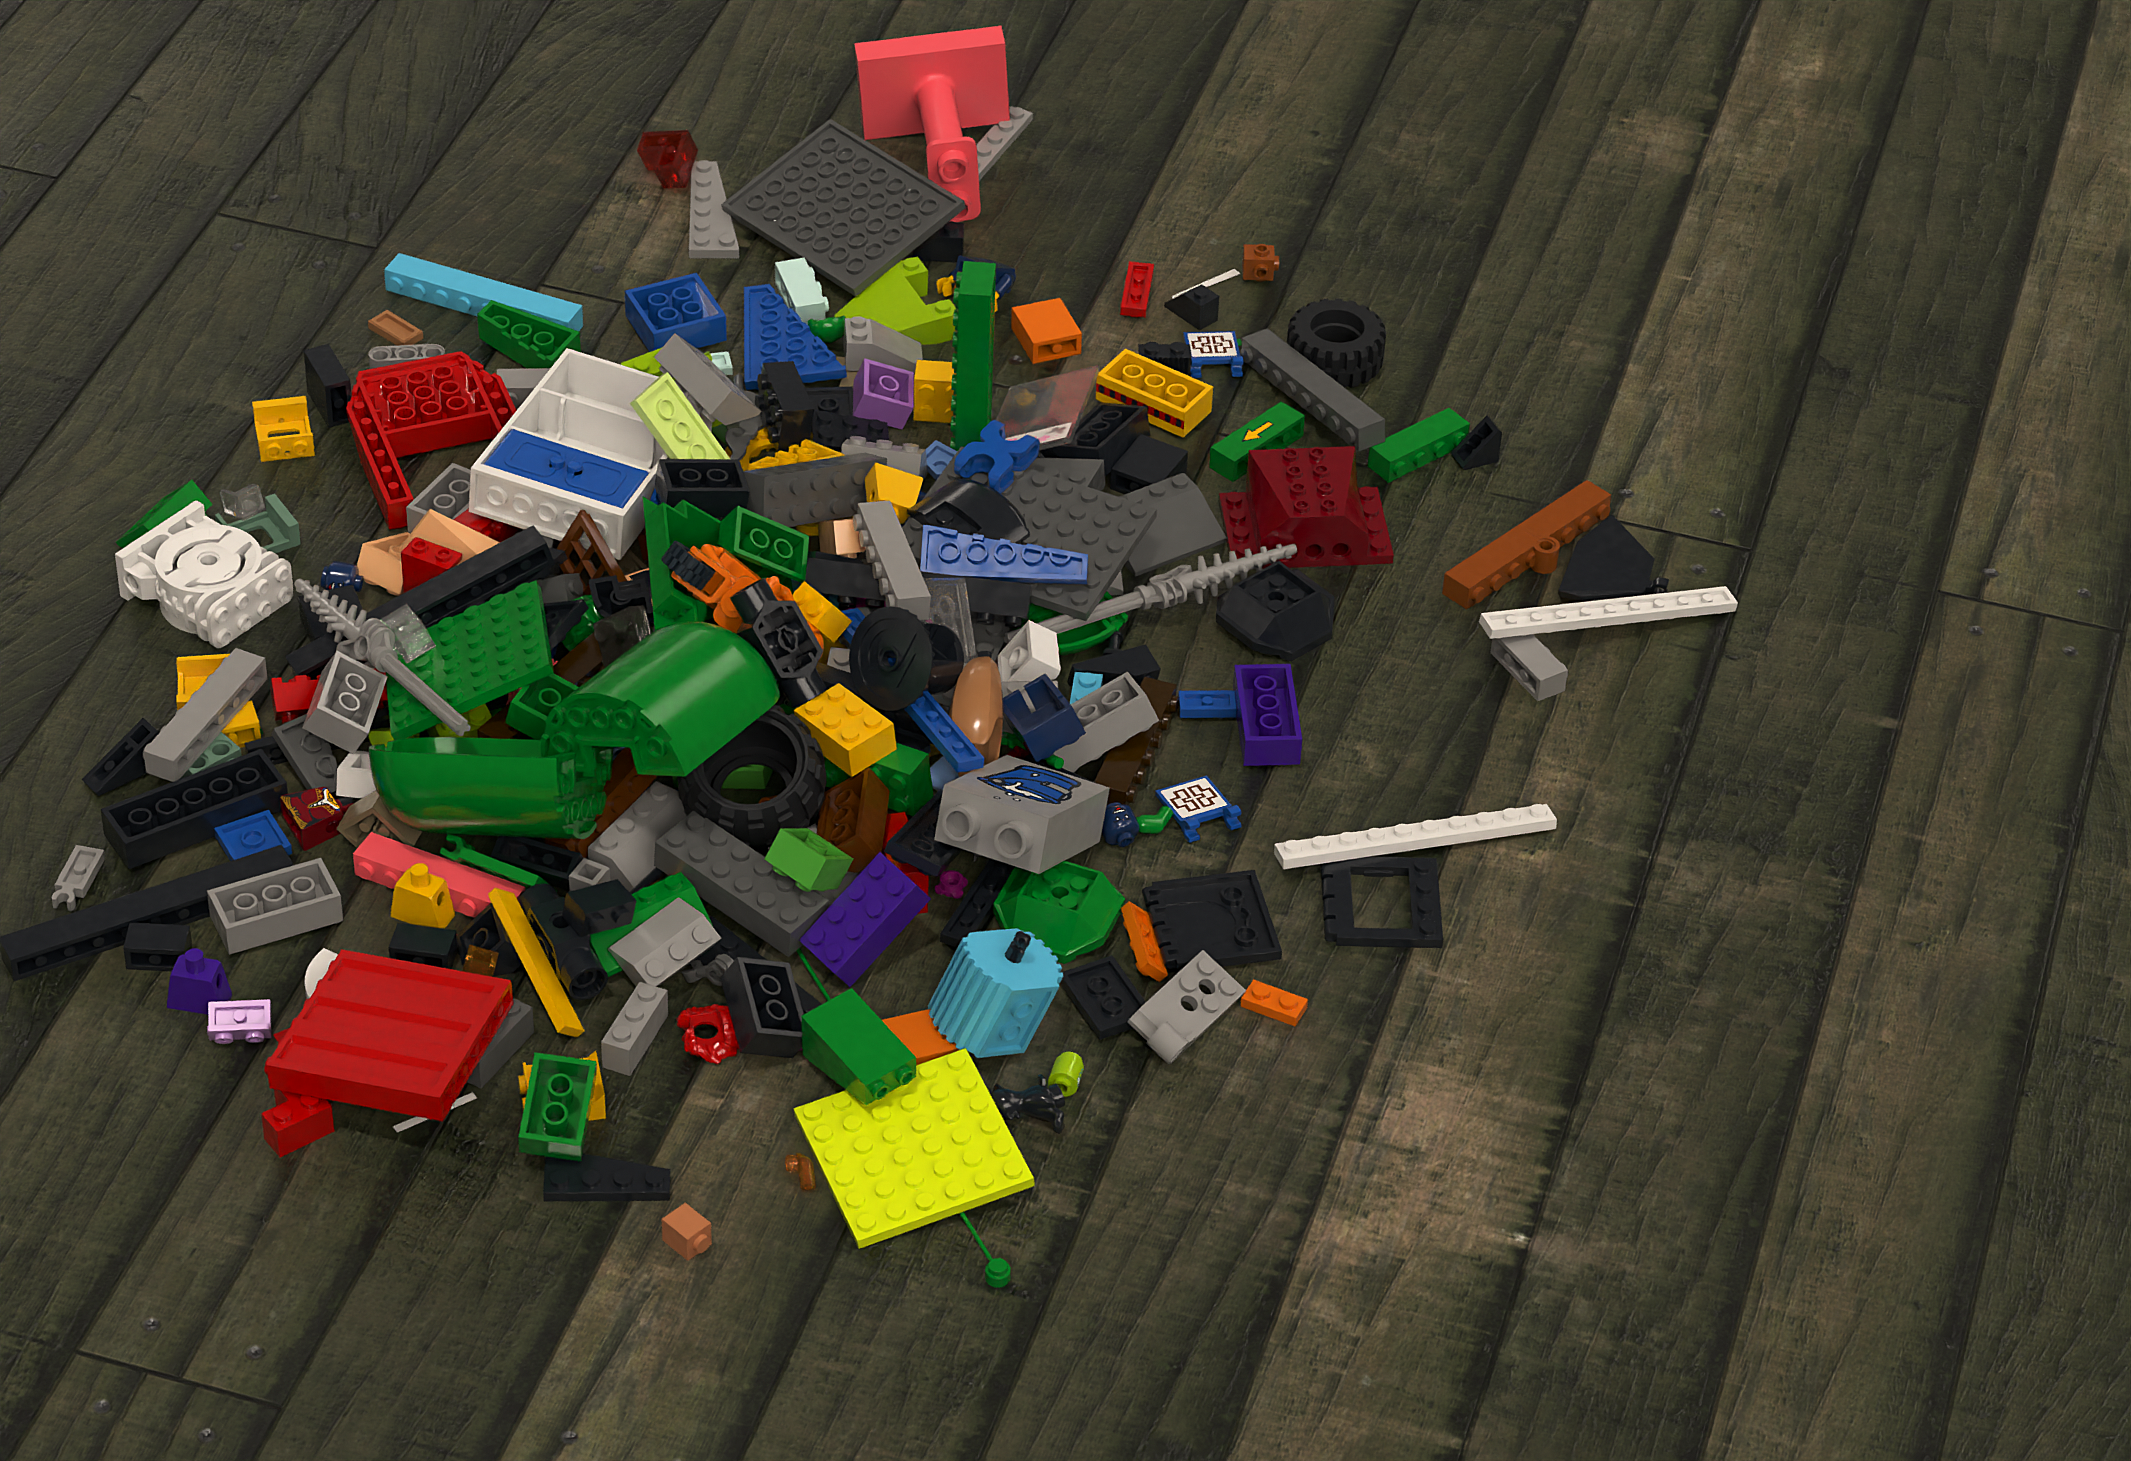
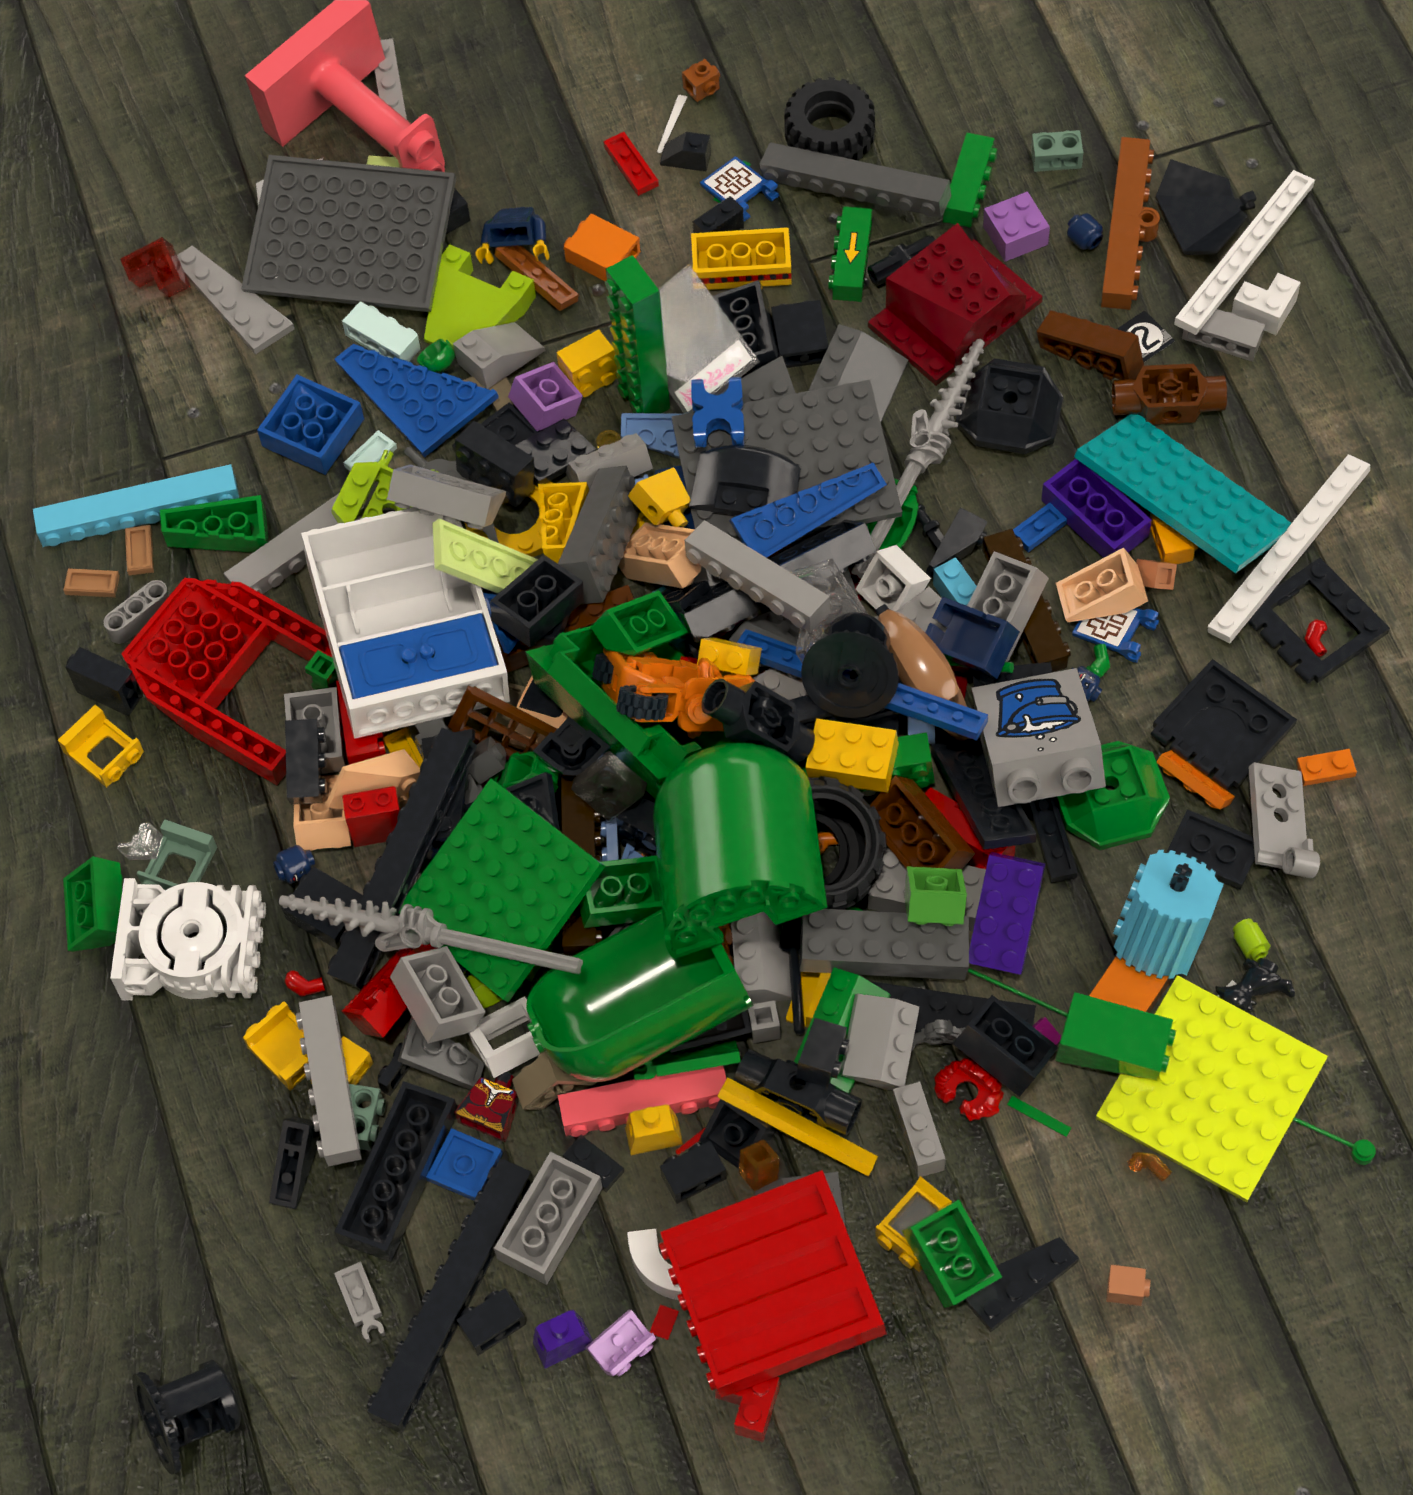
camera: 30 degrees left, 20 degrees up
clear brick [380,604,436,664] -> none
black slope [1451,415,1502,470] -> none
none -> medium nougat tile [125,525,154,576]
none -> black brick [285,719,327,805]
none -> red arm [285,970,325,996]
none -> black plate [563,1135,625,1192]
none -> medium lavender brick [983,192,1050,261]
none -> green sticker [1007,1096,1071,1137]
none -> sand green brick [1031,130,1083,172]
none -> reddish brown wedge [1036,310,1144,381]
none -> light nougat slope [1056,548,1148,622]
none -> dark blue head [1067,213,1103,250]
none -> teal plate [1074,414,1292,573]
none -> reddish brown brick [1112,364,1227,424]
none -> sticker [1117,311,1175,362]
none -> nougat panel [1136,559,1177,590]
none -> light orange slope [1149,512,1198,564]
none -> white brick [1232,273,1301,335]
none -> red arm [1304,619,1327,658]

